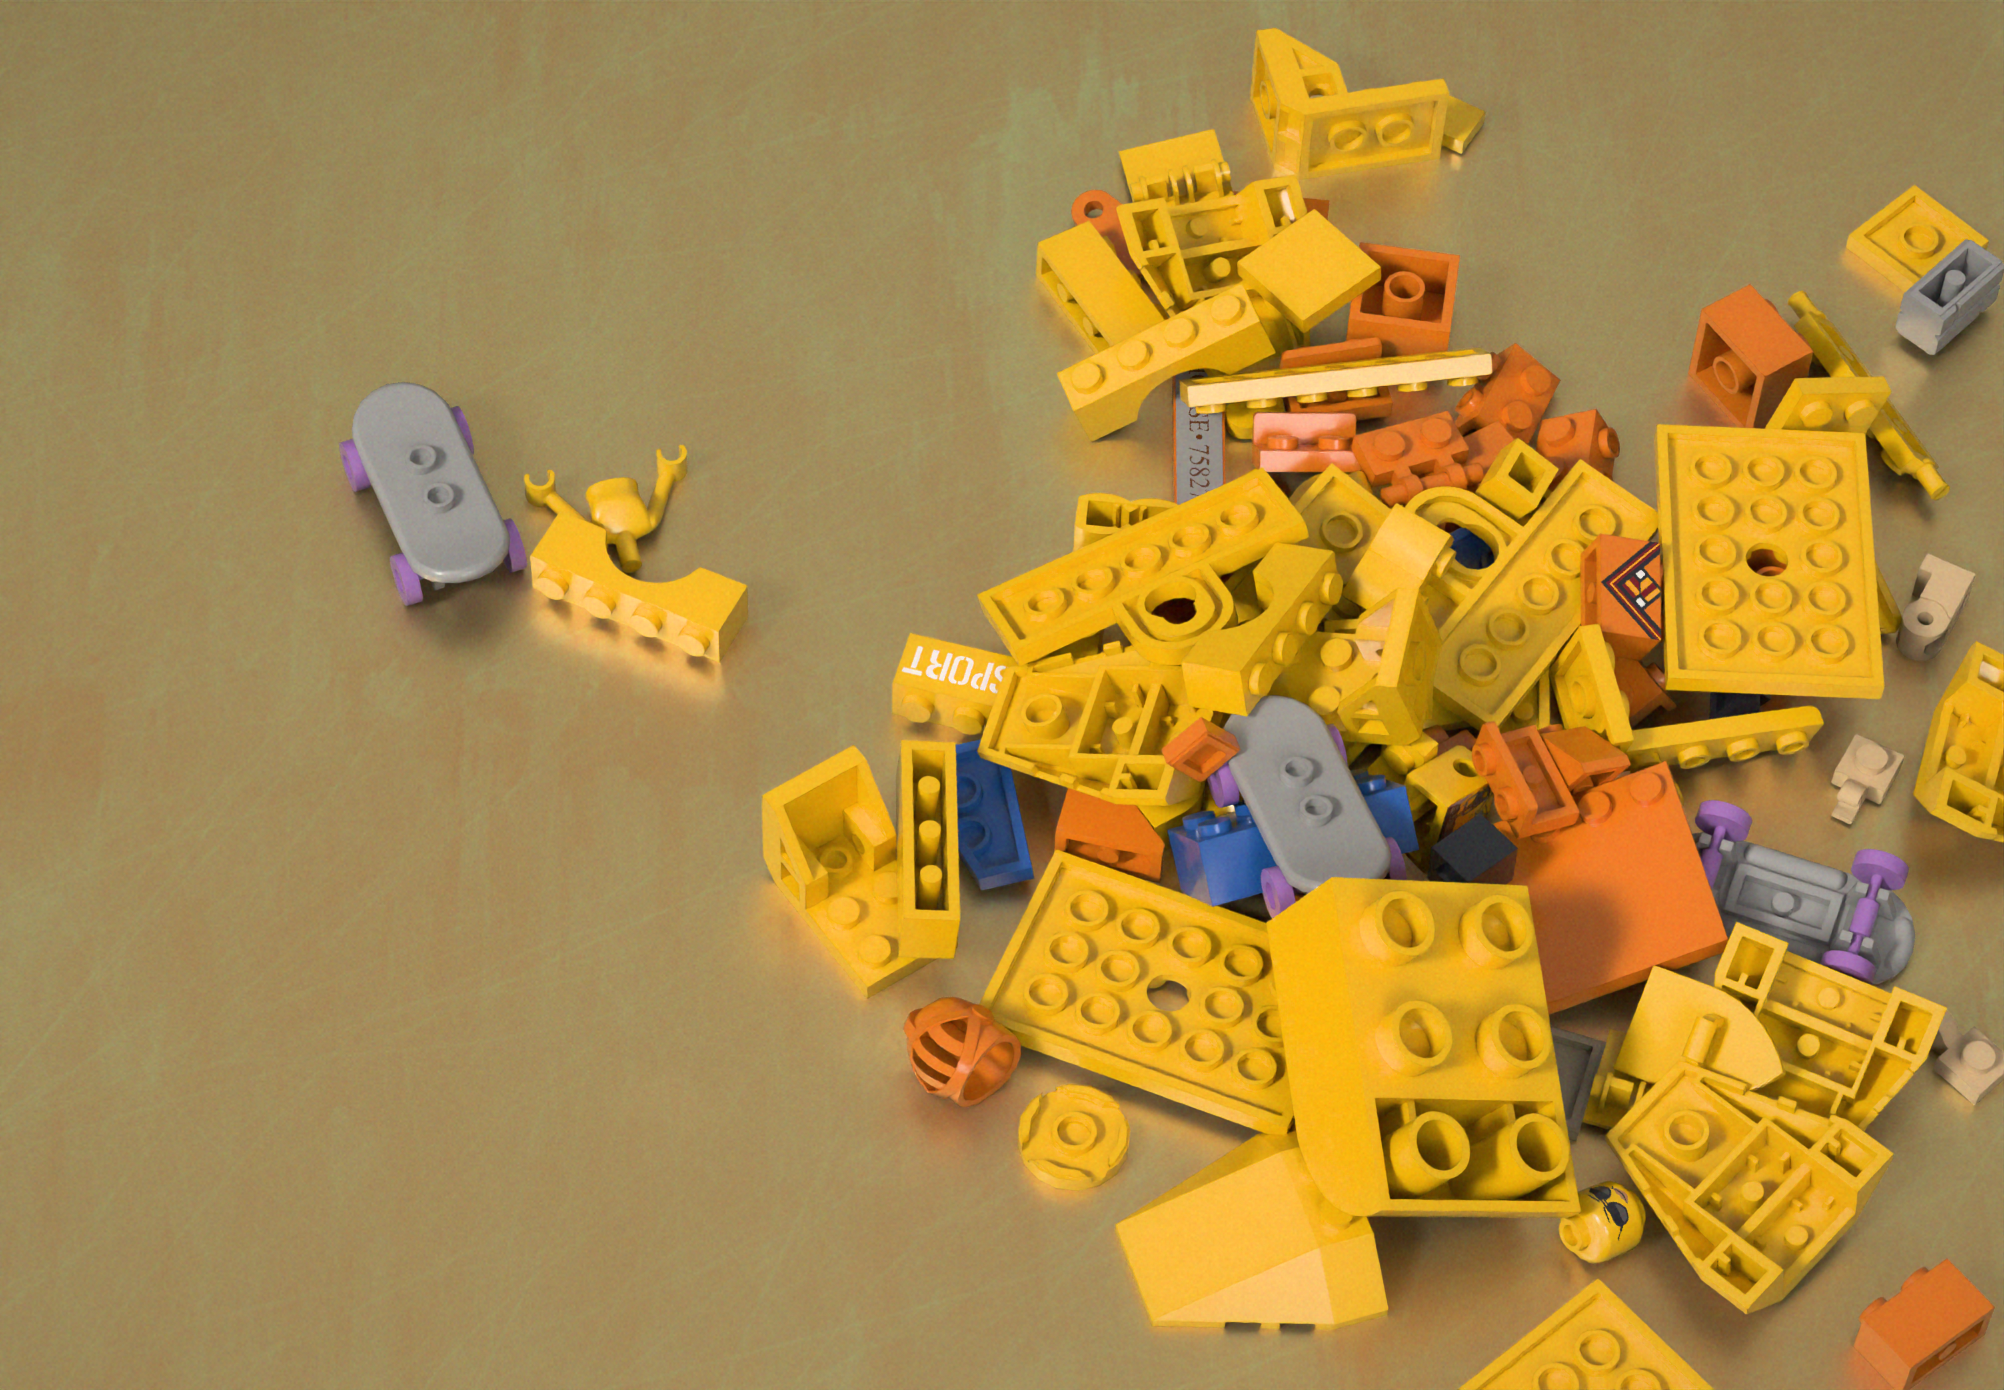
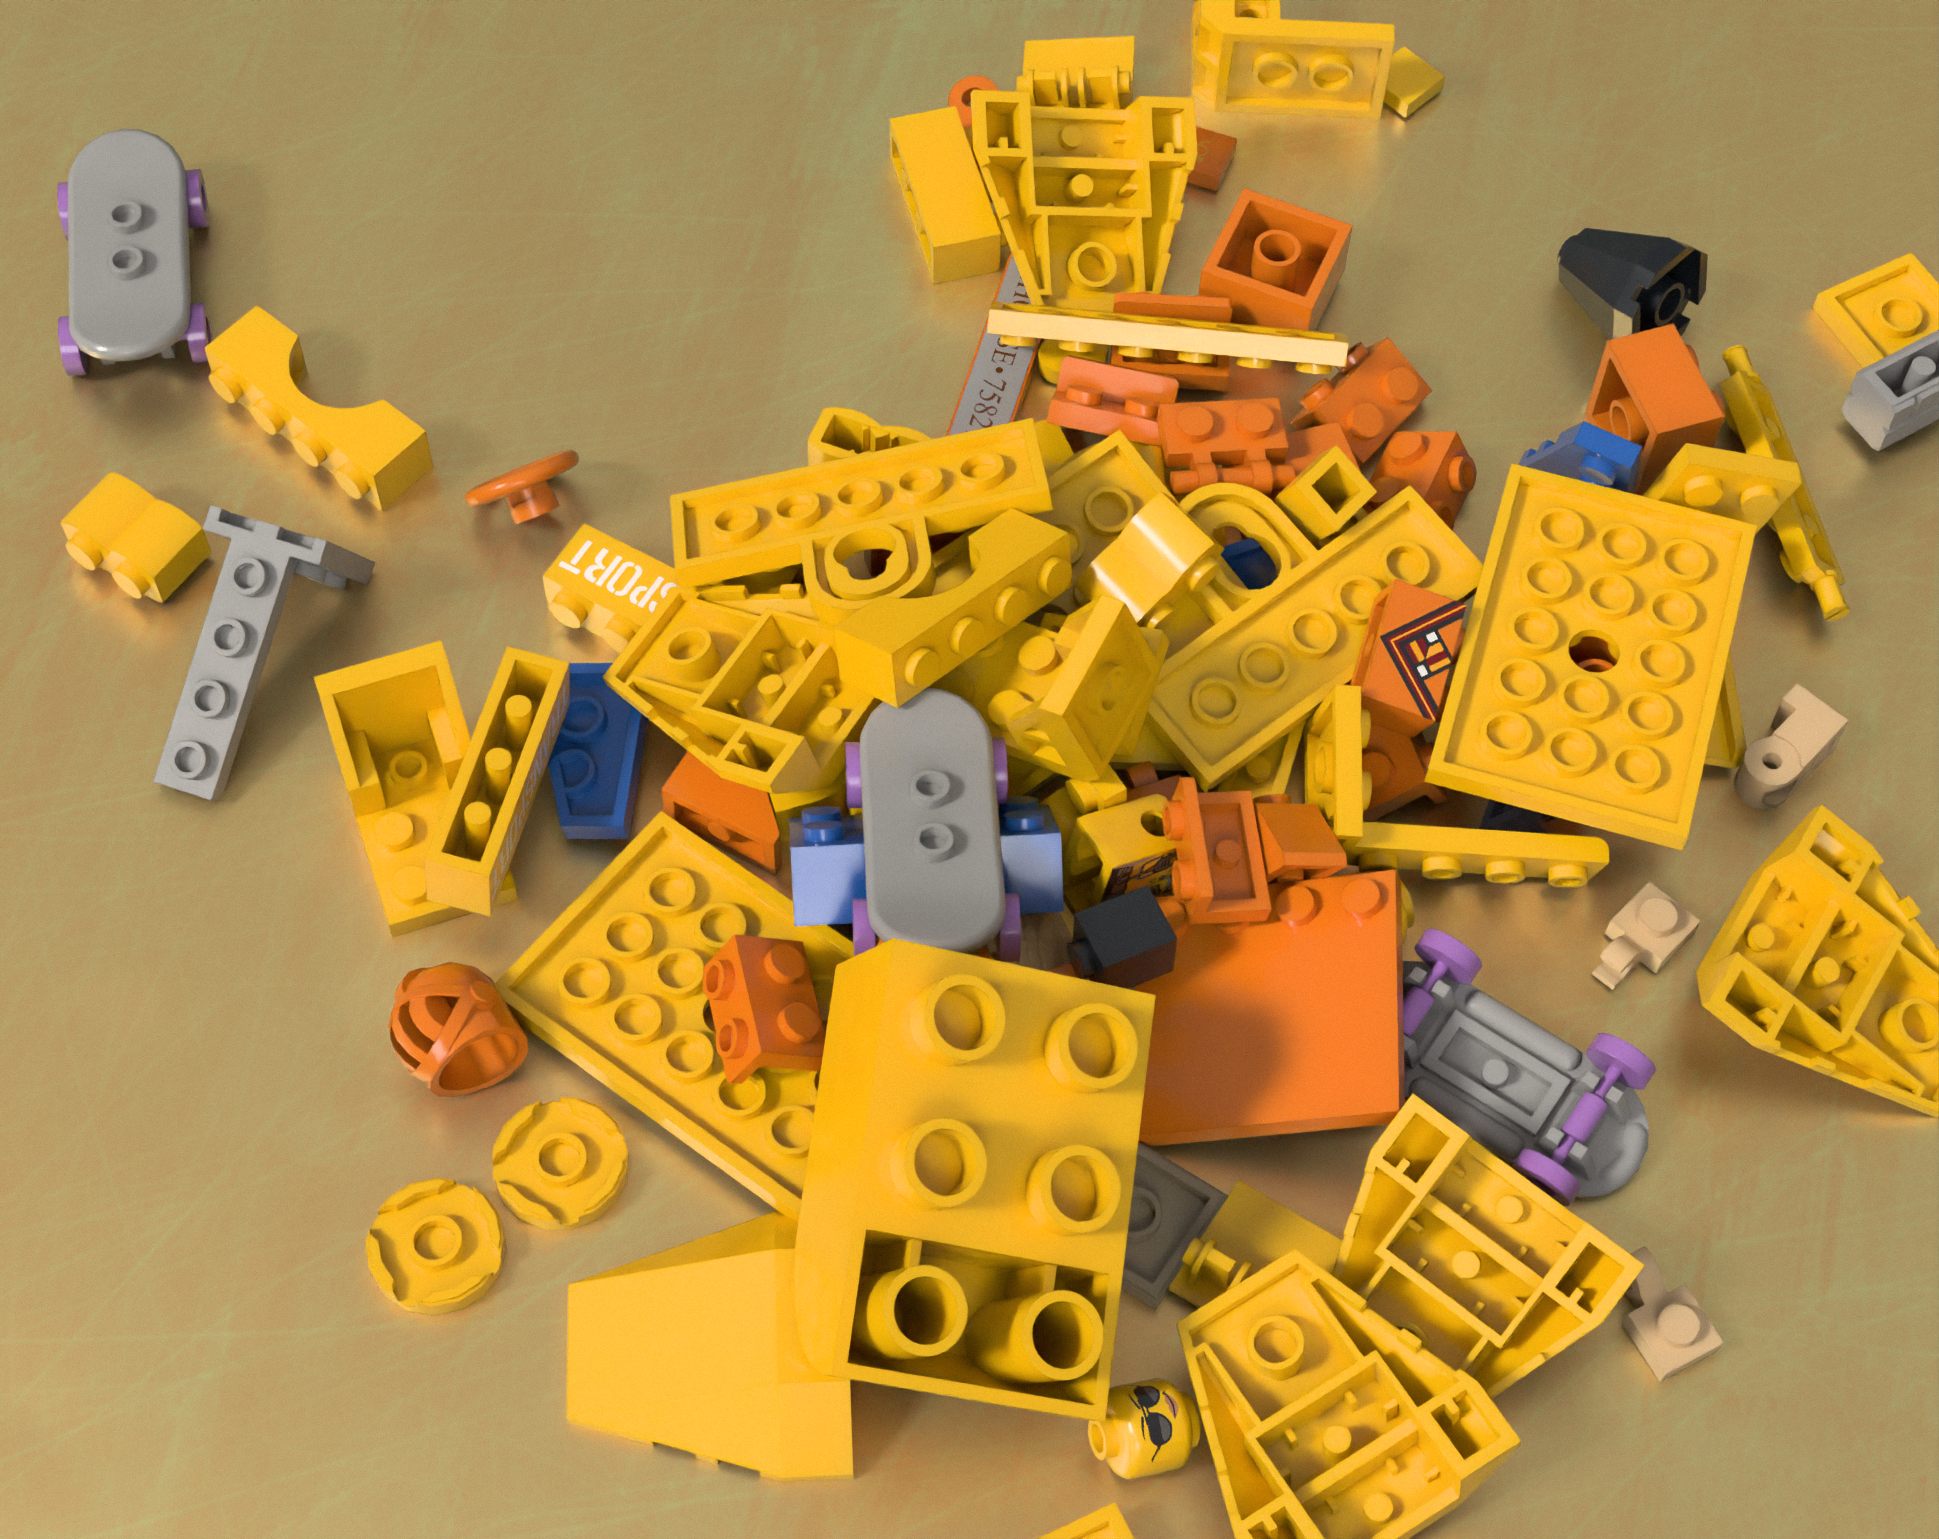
camera: 15 degrees right, 5 degrees up
yellow piece [524,445,688,573] -> none
yellow arch [1057,283,1276,442] -> none
orange tile [1161,717,1241,782] -> none
yellow tile [1237,209,1381,333] -> none
yellow shield [1613,965,1786,1092] -> none
none -> yellow brick [60,472,212,603]
none -> light grey bracket [153,505,375,801]
none -> yellow tile [365,1177,507,1316]
none -> orange piece [465,449,579,524]
none -> orange bracket [703,934,826,1084]
none -> blue wing [1518,421,1642,494]
none -> black cone [1557,228,1708,340]

